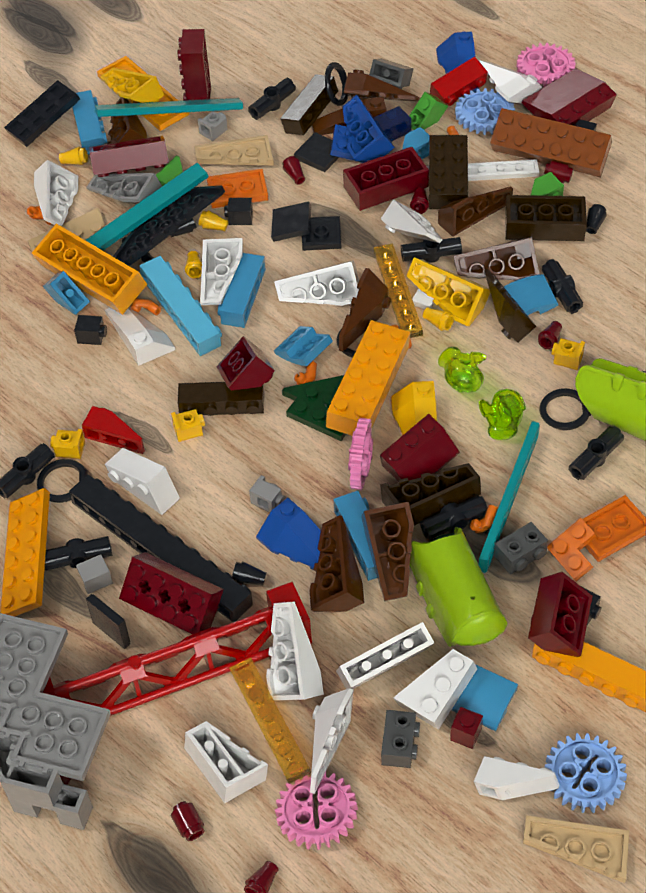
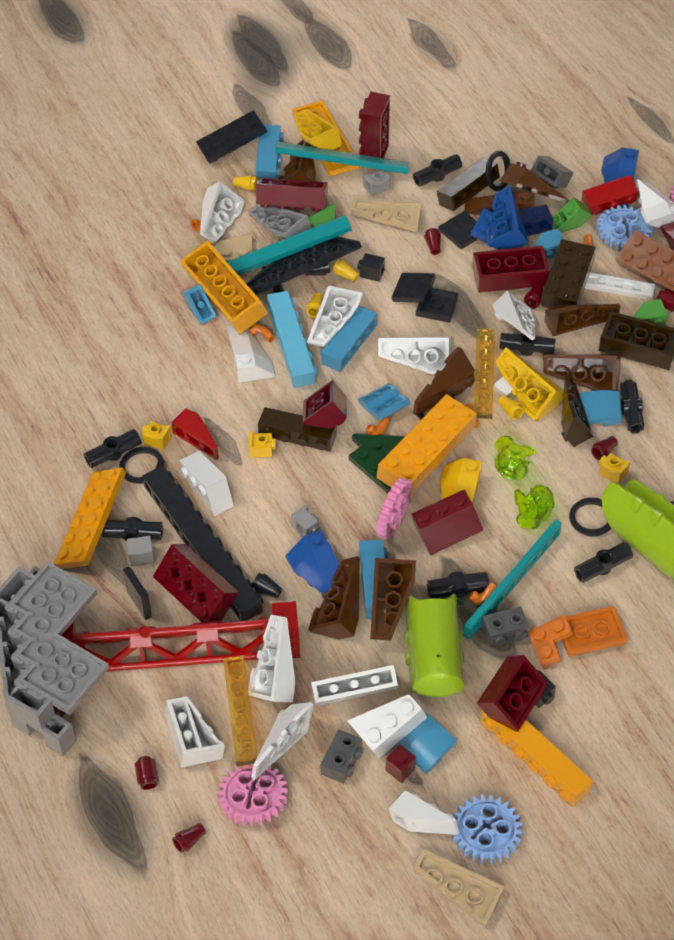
camera: 15 degrees right, 0 degrees up
black brick [74,315,107,345] -> none
orange plate [207,169,268,209] -> none
dark brown wedge [380,463,481,526] -> none

